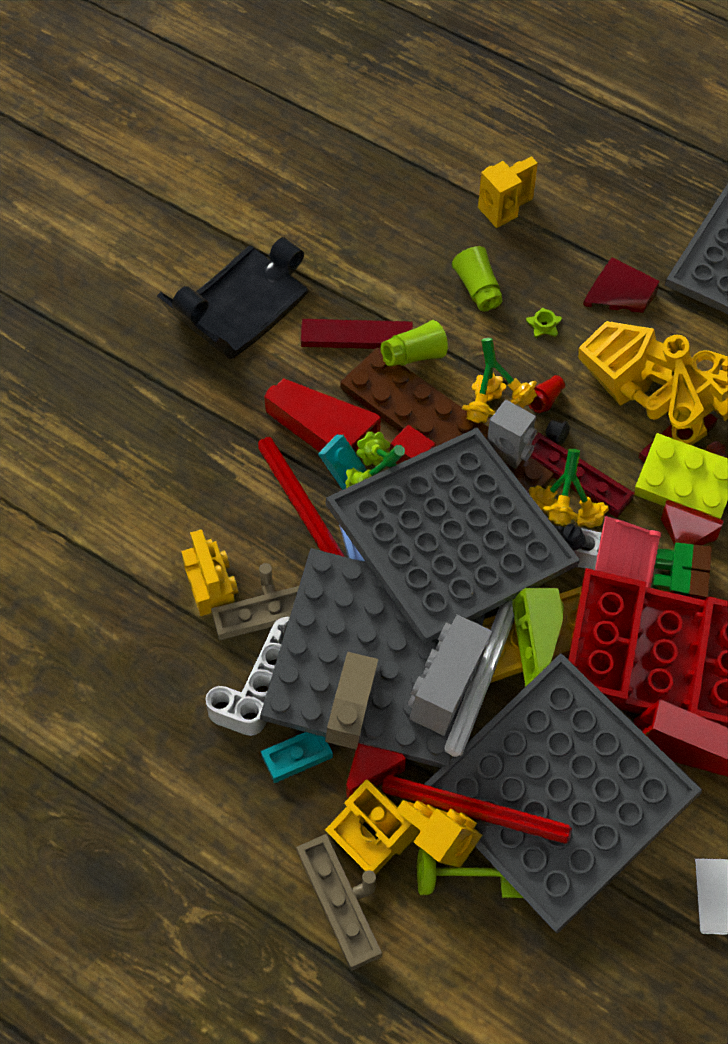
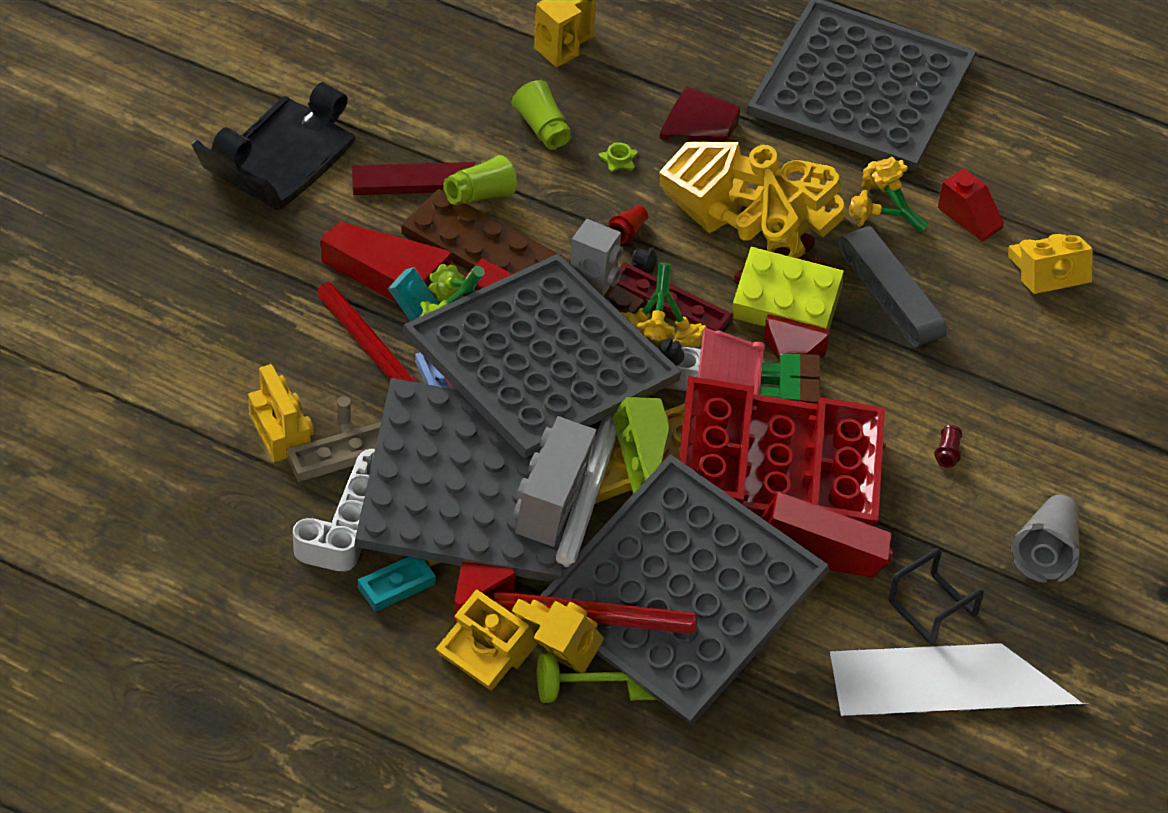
camera: 10 degrees left, 10 degrees down
dark tan plate [296,834,382,971] -> none
dark tan slope [325,652,378,749] -> none
yellow plant [462,338,537,423] -> none

